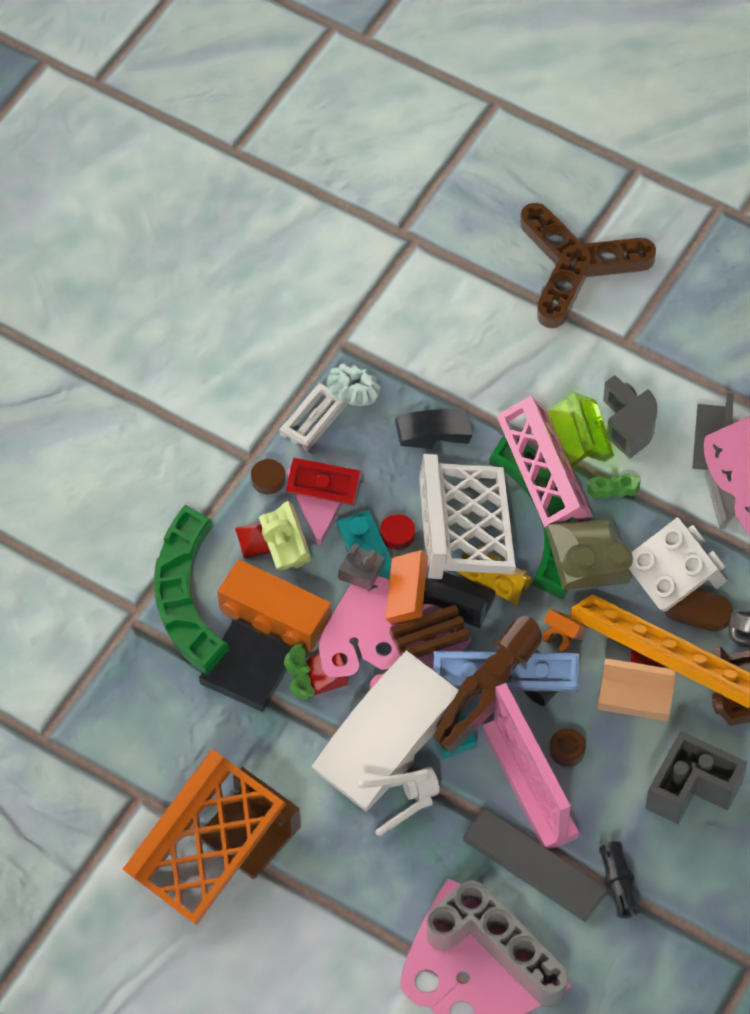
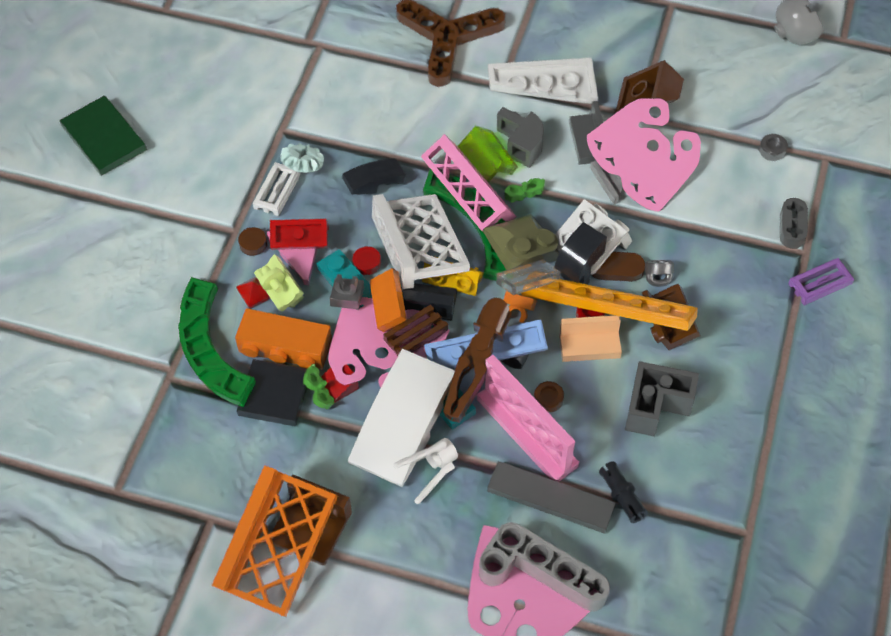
camera: 15 degrees left, 0 degrees up
none -> dark green tile [59,95,147,176]
none -> white wing [488,58,598,104]
none -> clear tile [496,260,560,295]
none -> black brick [554,222,607,285]

